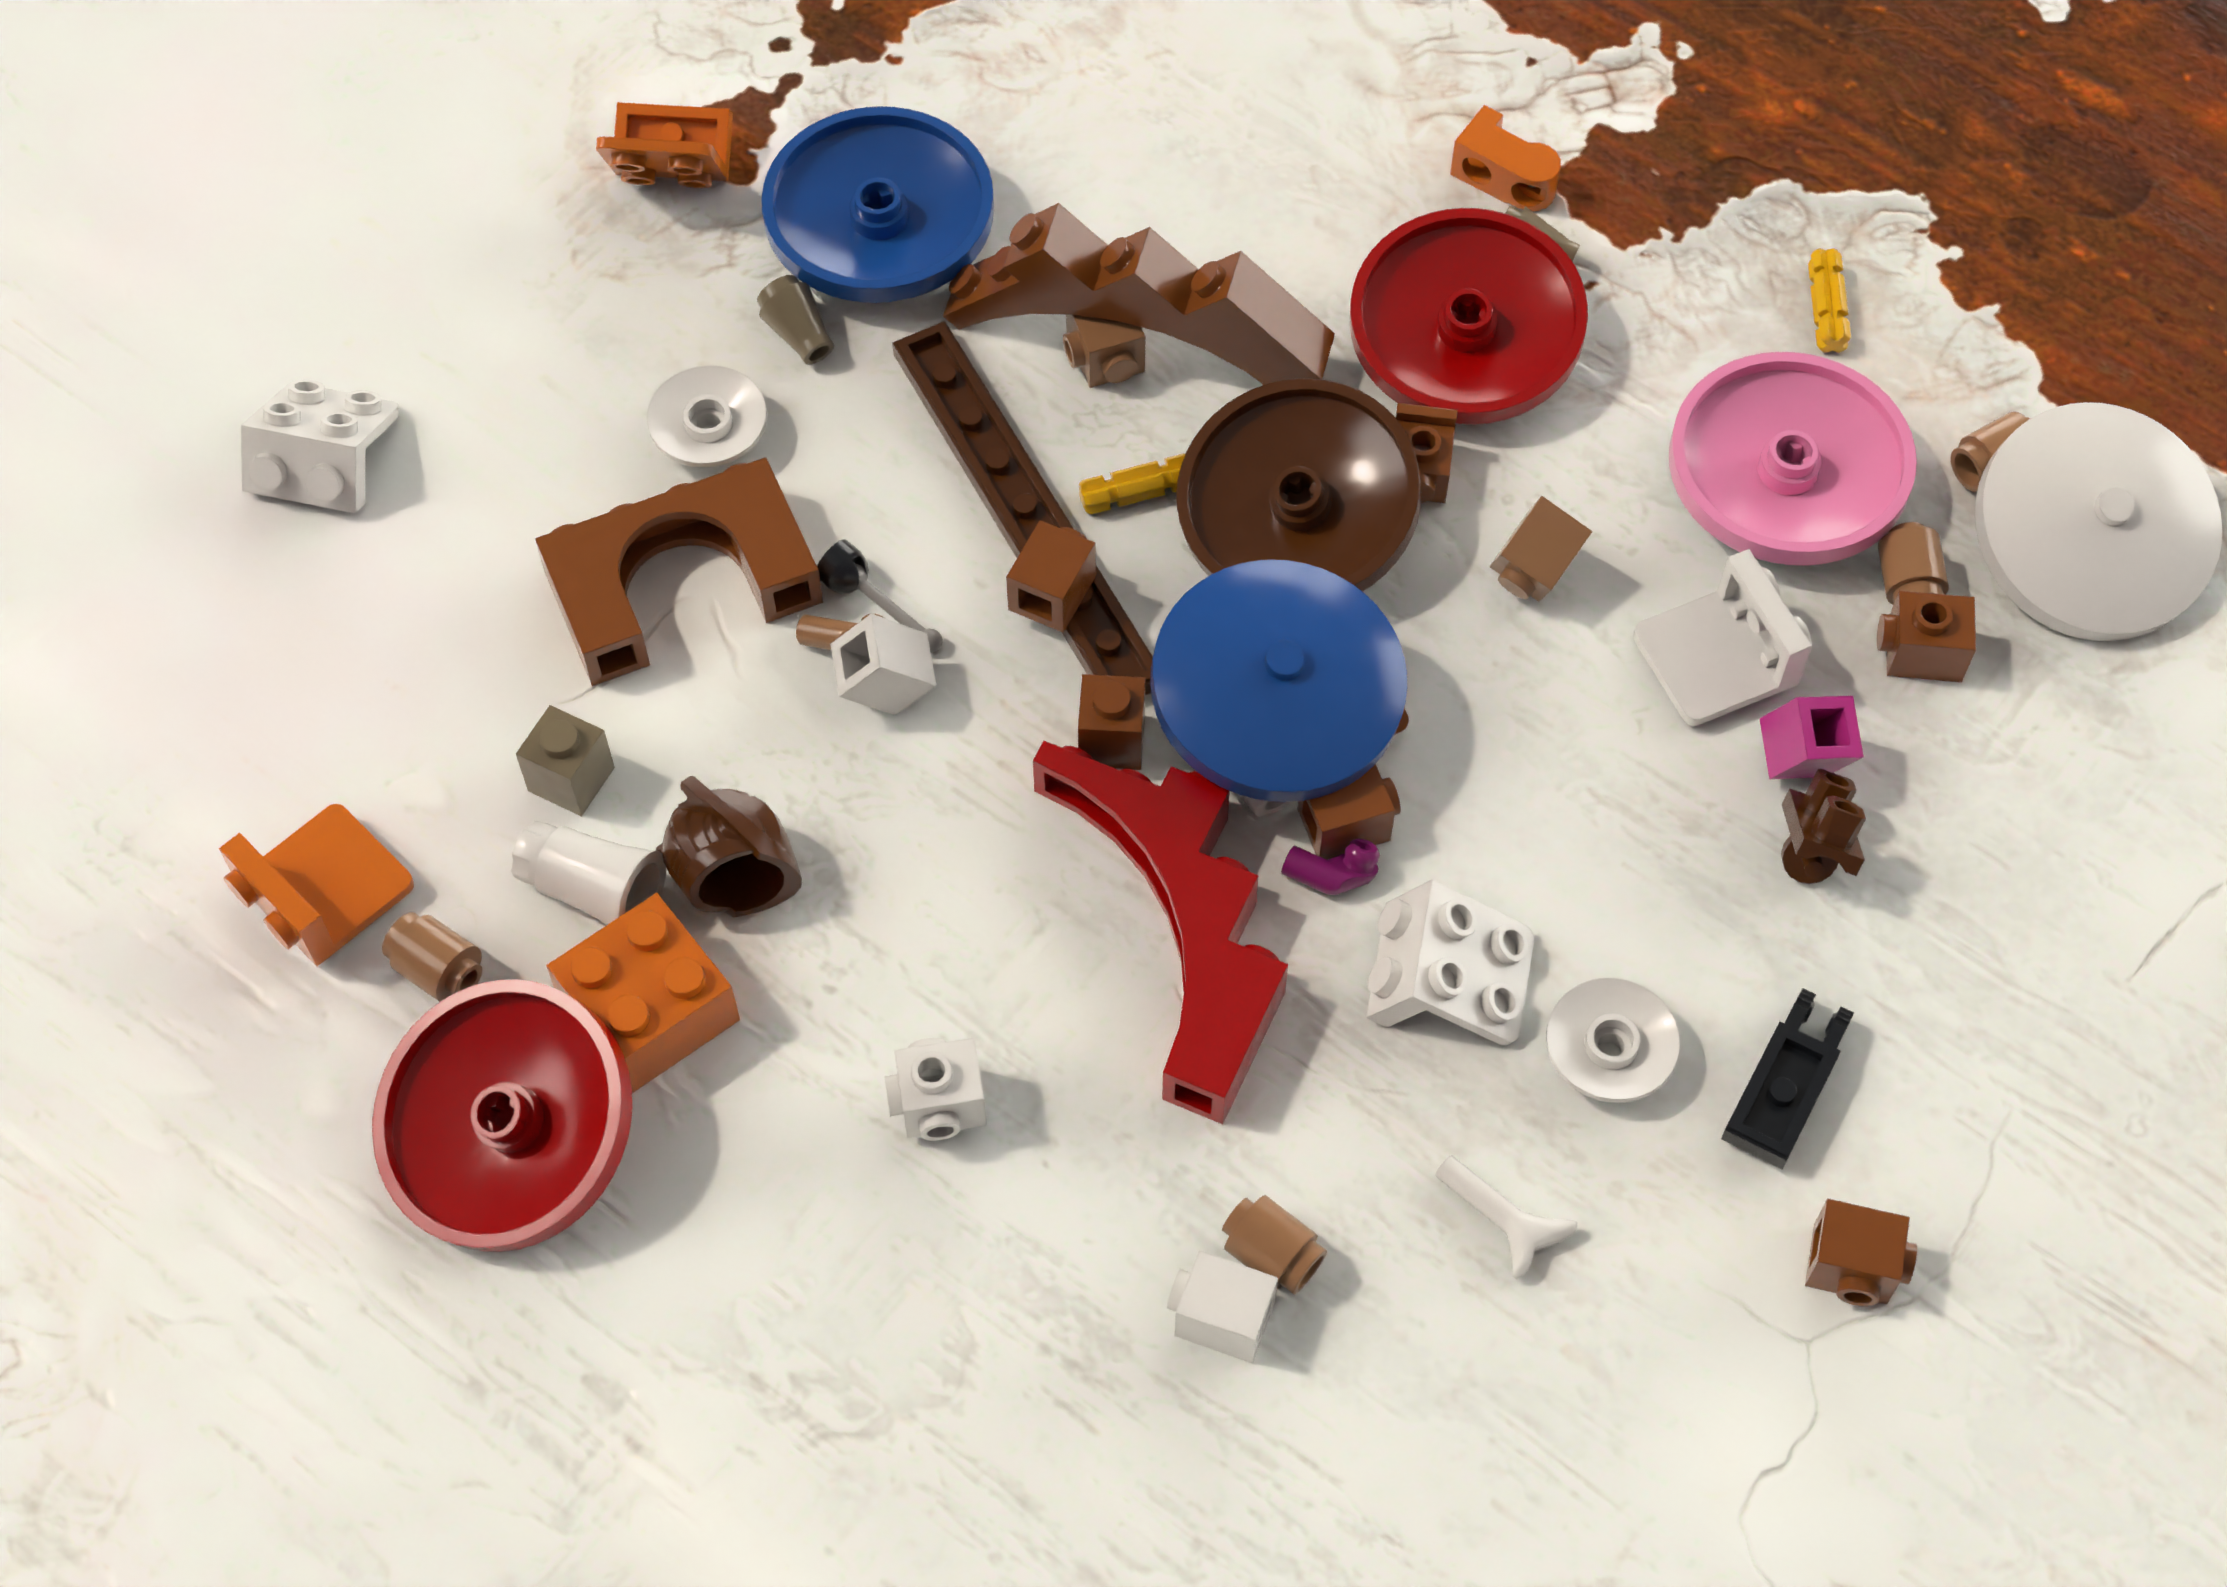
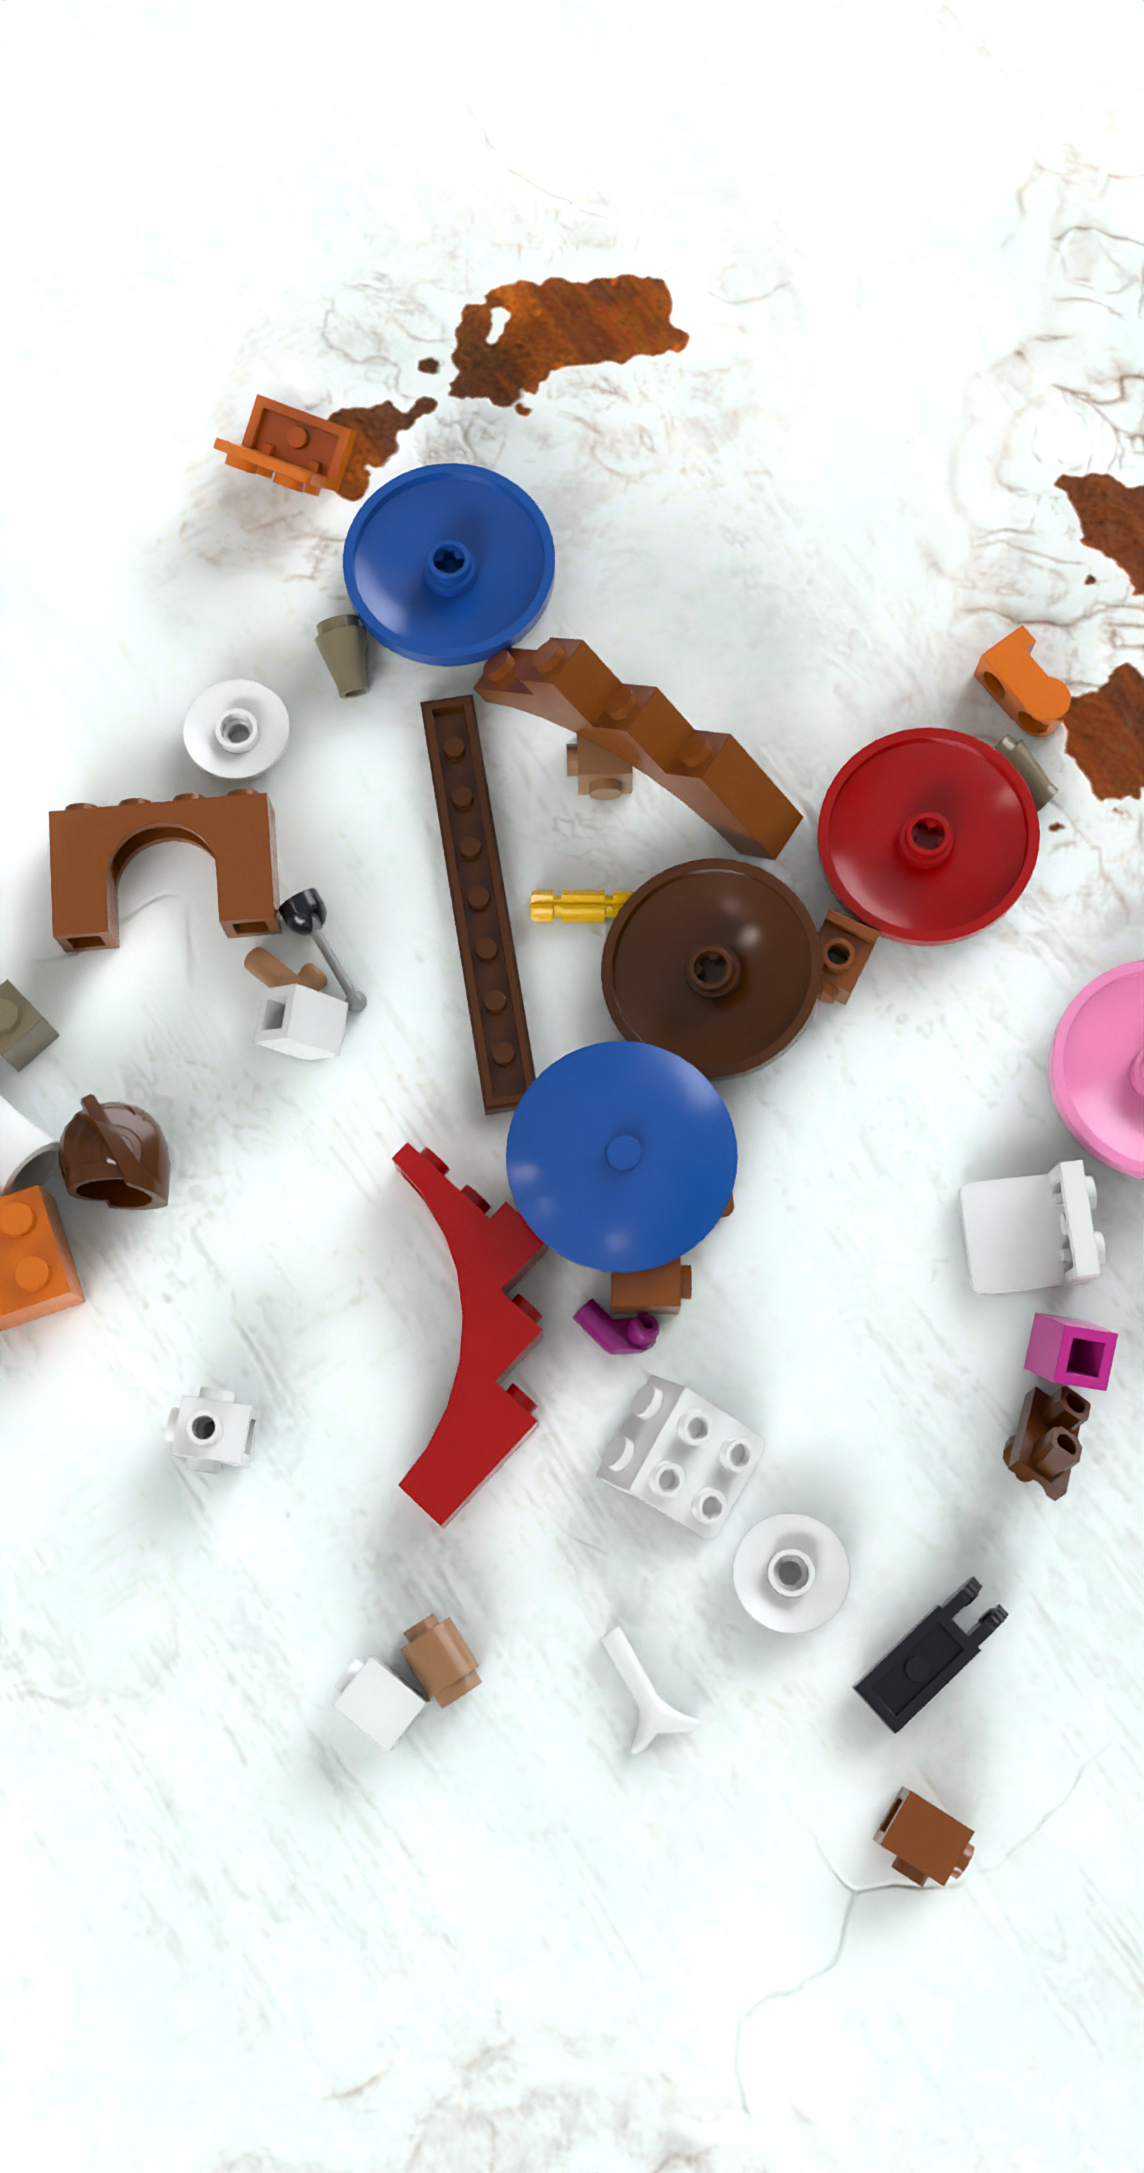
camera: 20 degrees right, 15 degrees up
dark orange brick [1006,520,1096,633] -> none
dark orange brick [1078,674,1146,770] -> none
medium nougat brick [1489,496,1592,602] -> none

